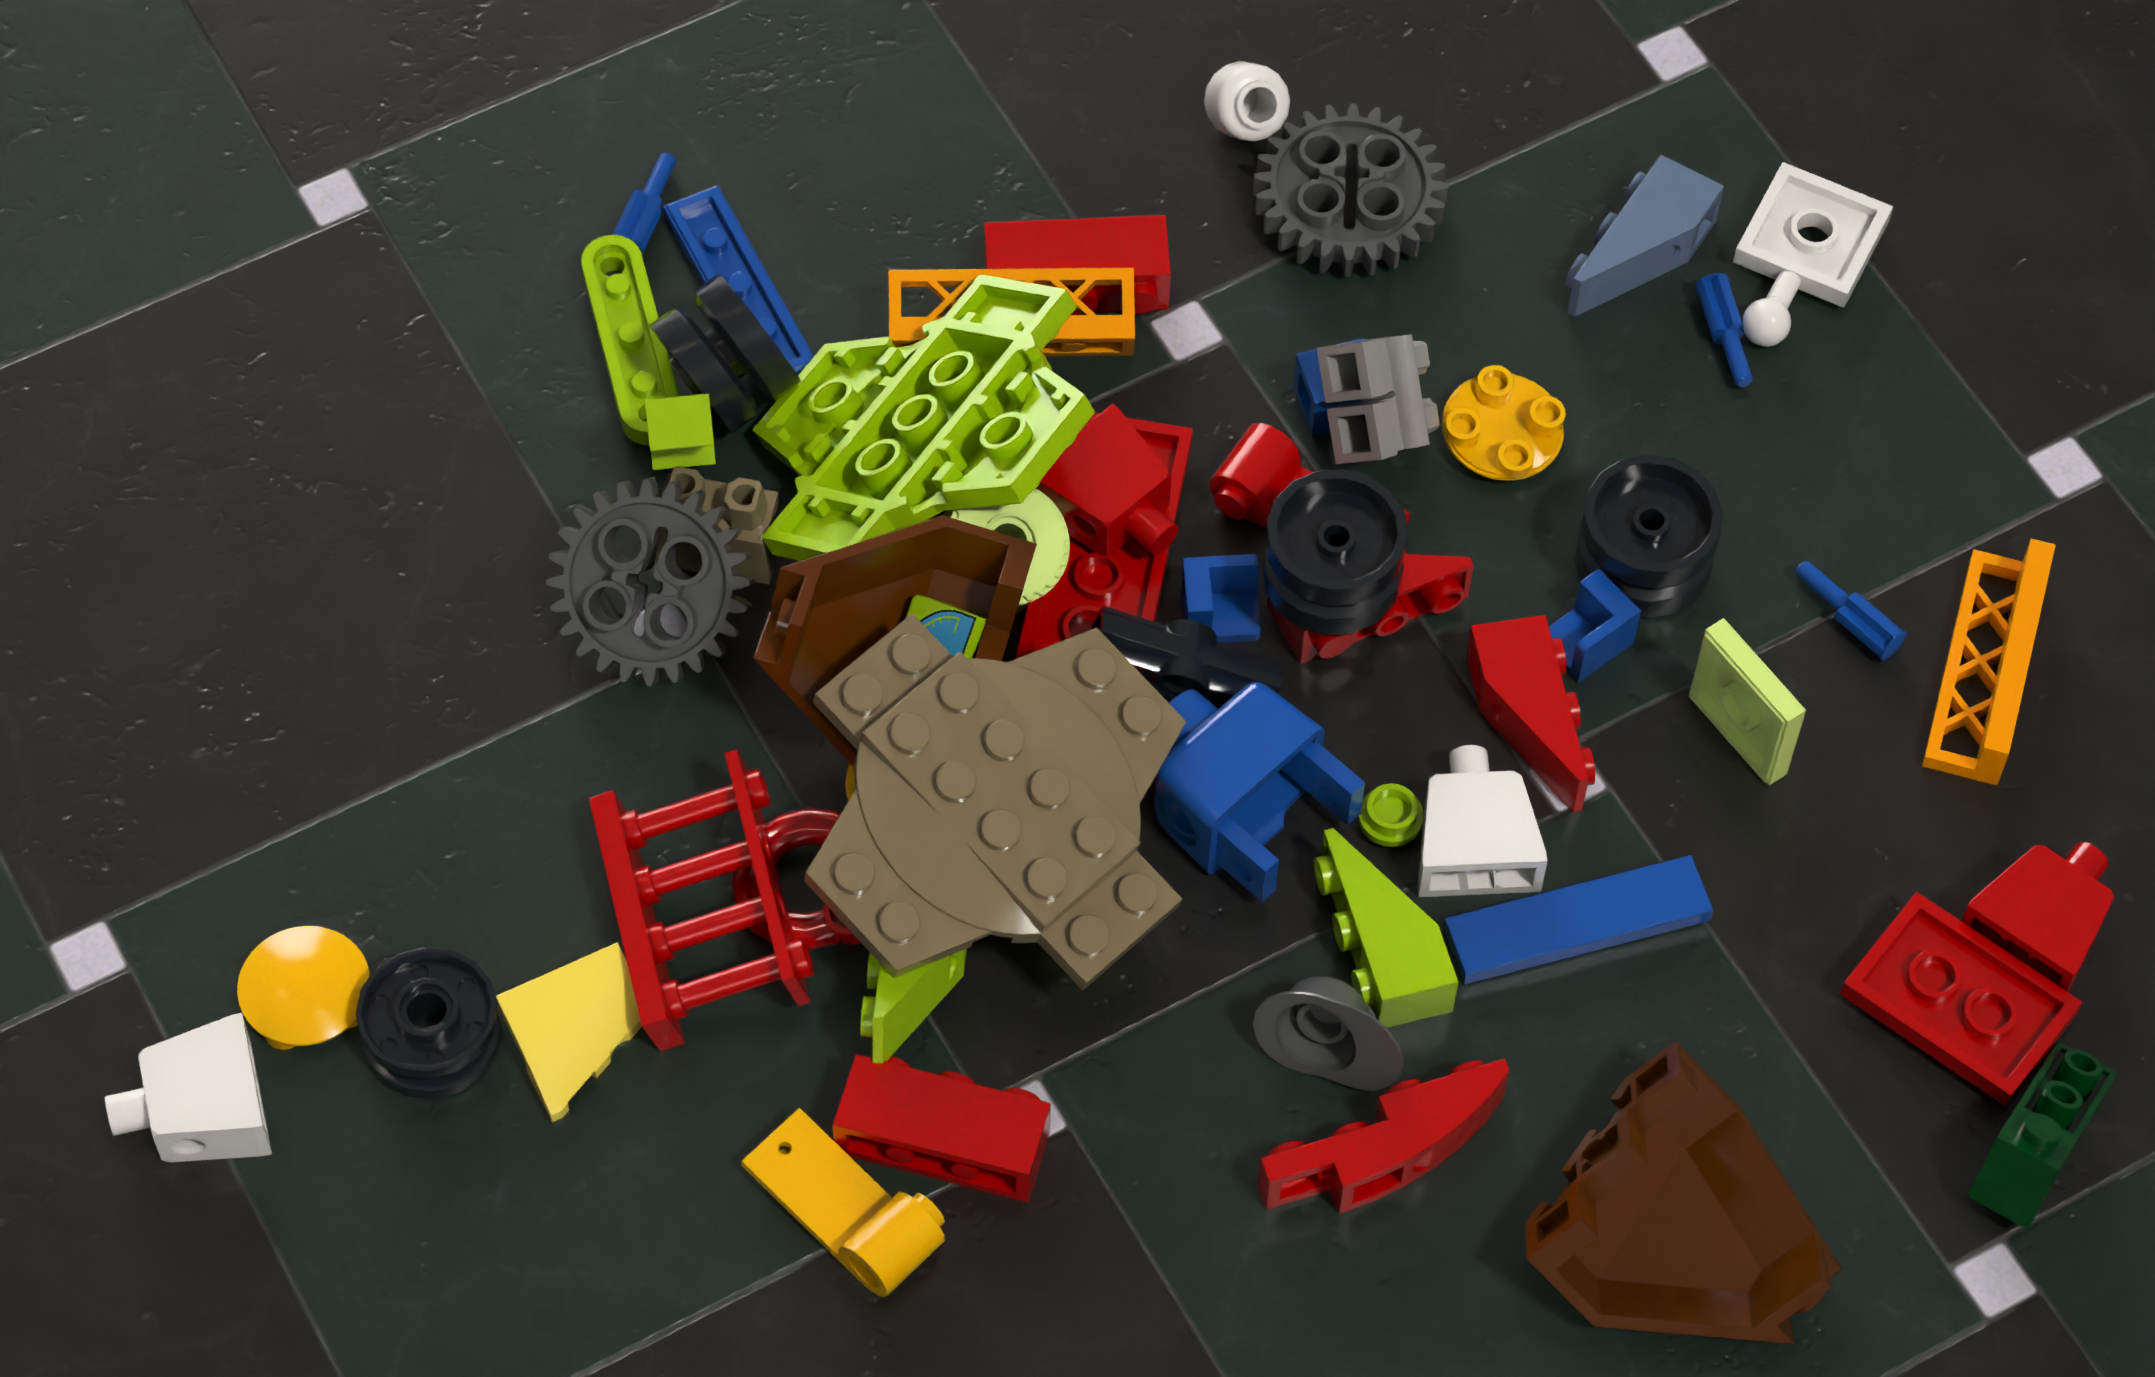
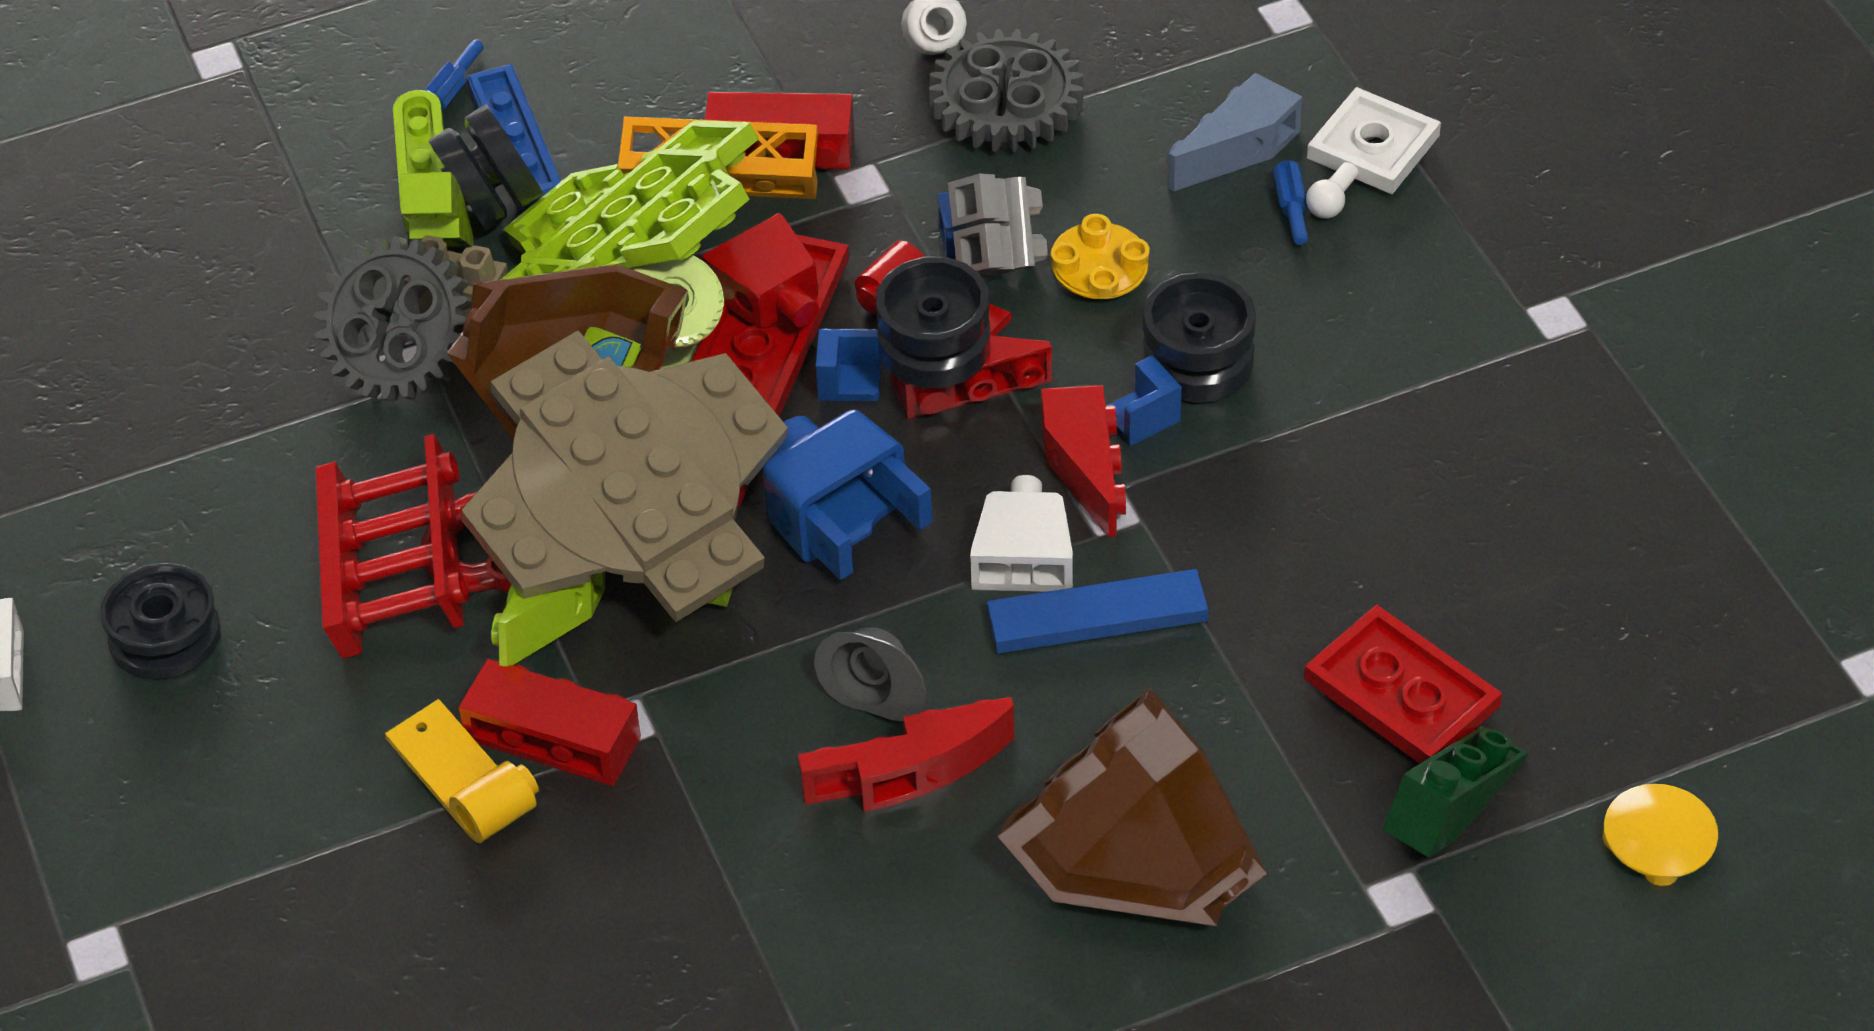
camera: 10 degrees right, 10 degrees down
yellow dish [237,926,370,1050] -> none
light yellow slope [496,942,642,1122] -> none
black piece [1091,605,1284,705] -> none
lime slope [1313,828,1458,1028] -> none
lime plate [1358,783,1424,847] -> none
yellowish green tile [1689,618,1806,785] -> none
blue axle [1796,561,1907,661] -> none
light orange fence [1922,538,2056,786] -> none
red torso [1962,842,2115,992] -> none

